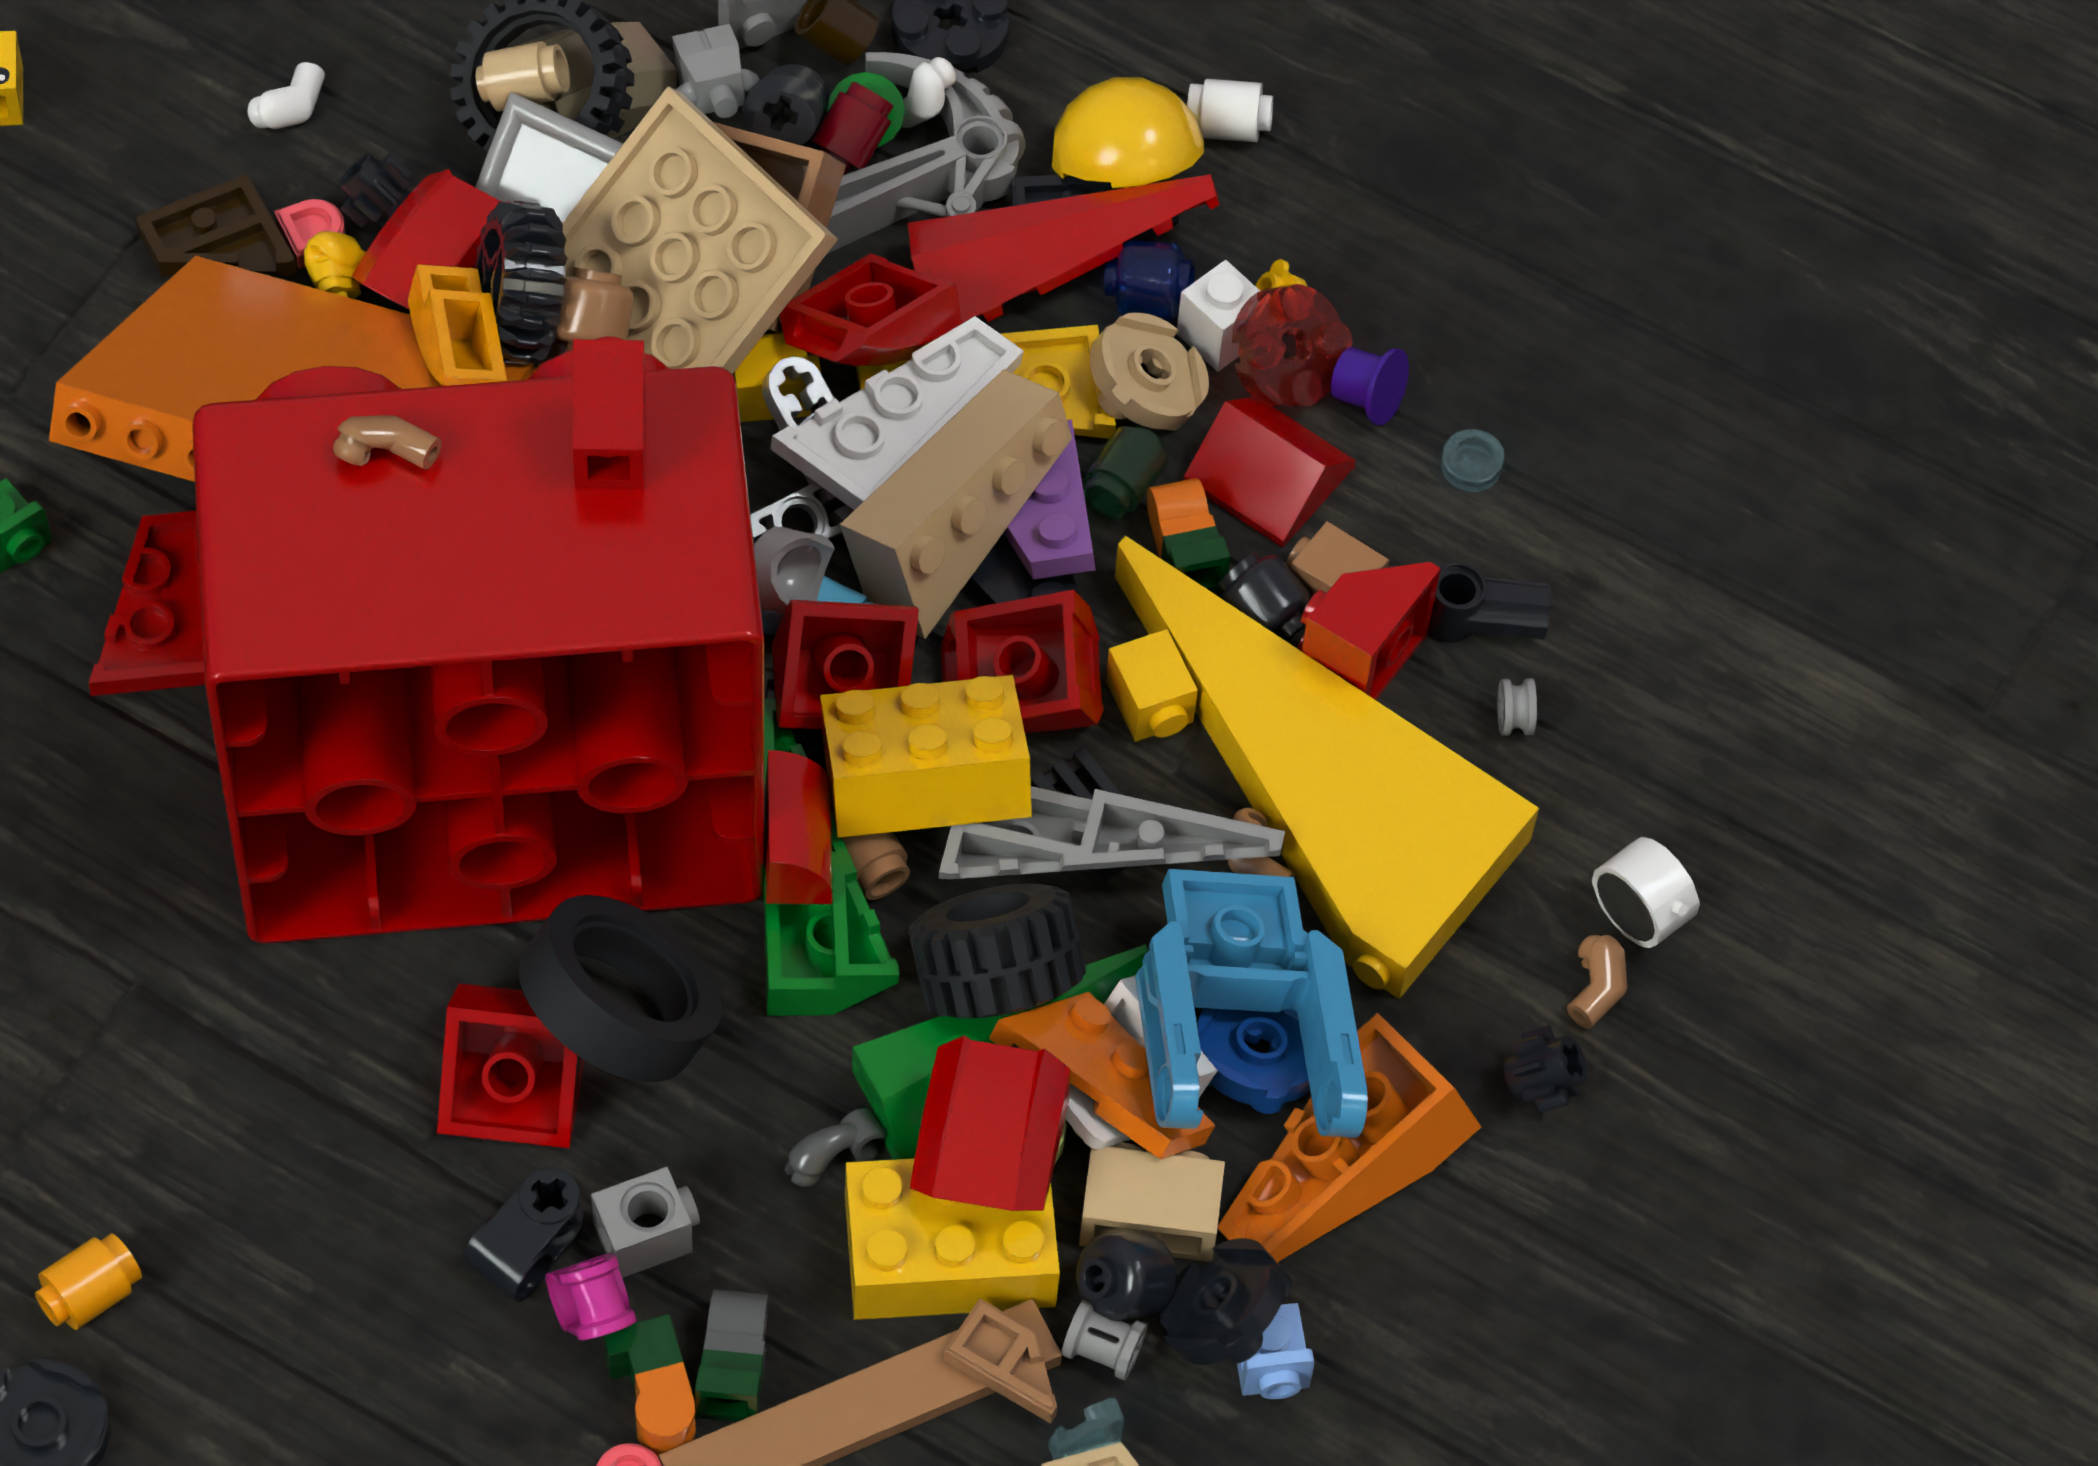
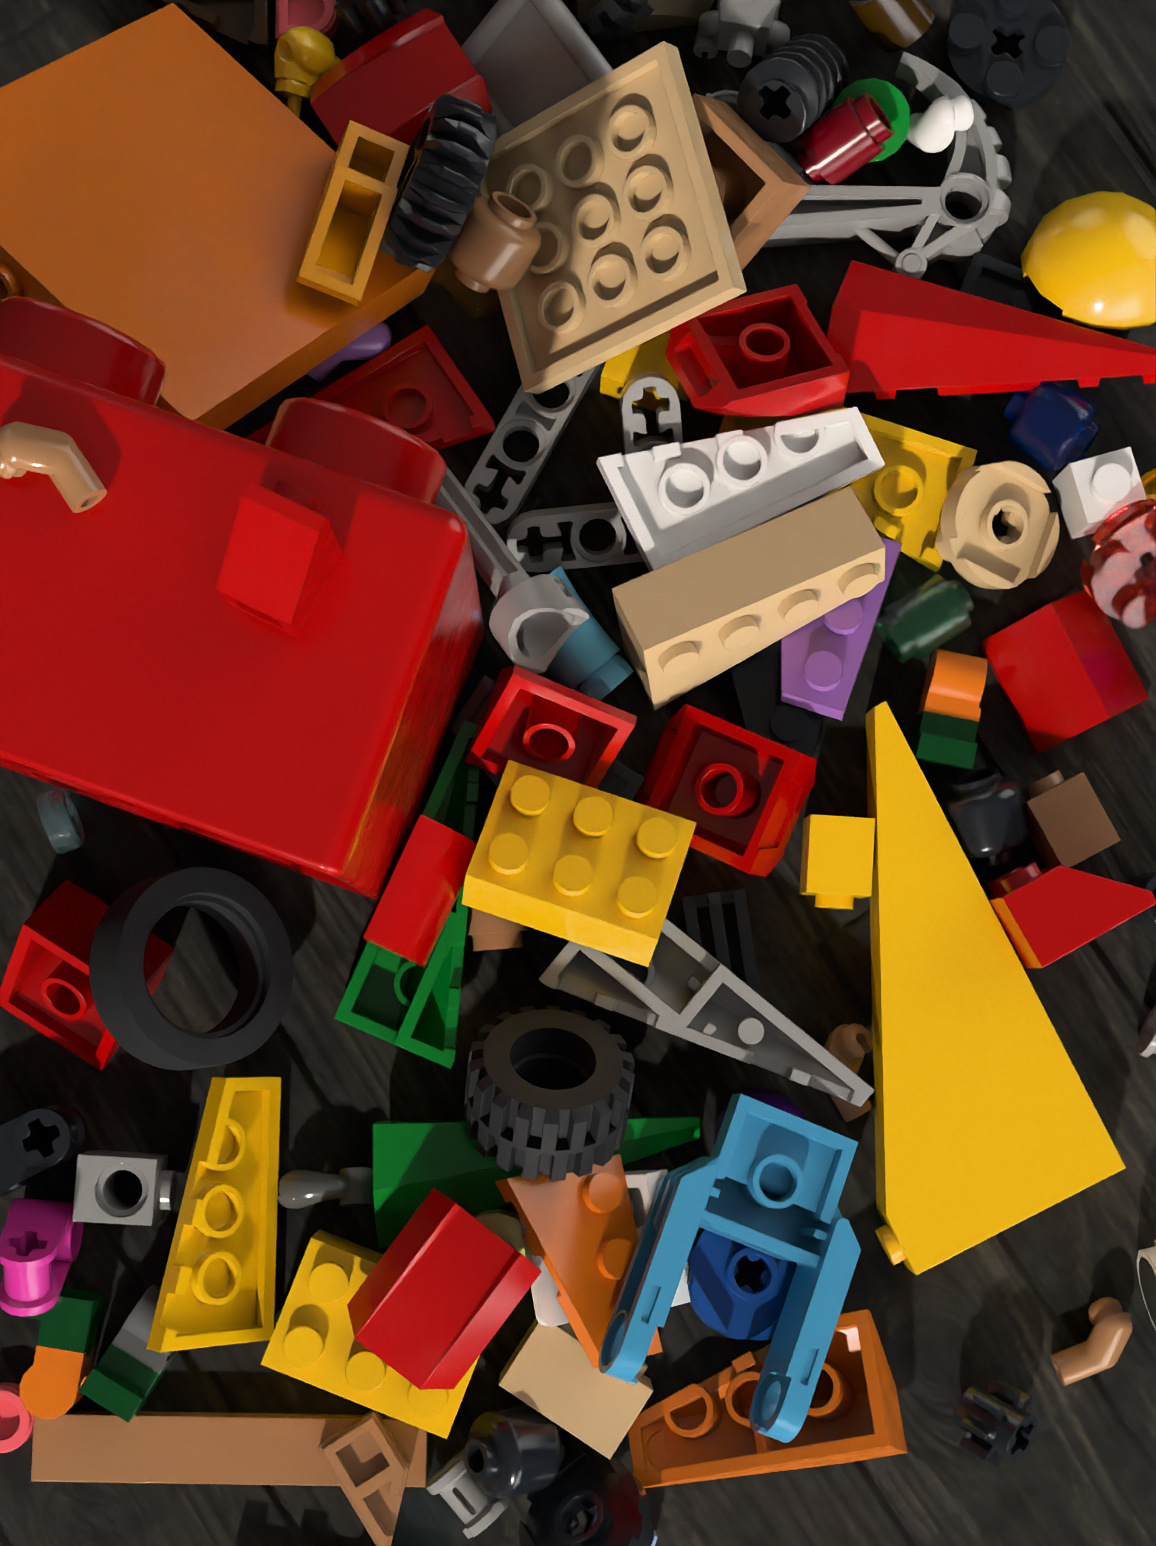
camera: 25 degrees right, 25 degrees up
none -> clear light blue tile [36,787,85,854]
none -> yellow wing [146,1076,281,1353]

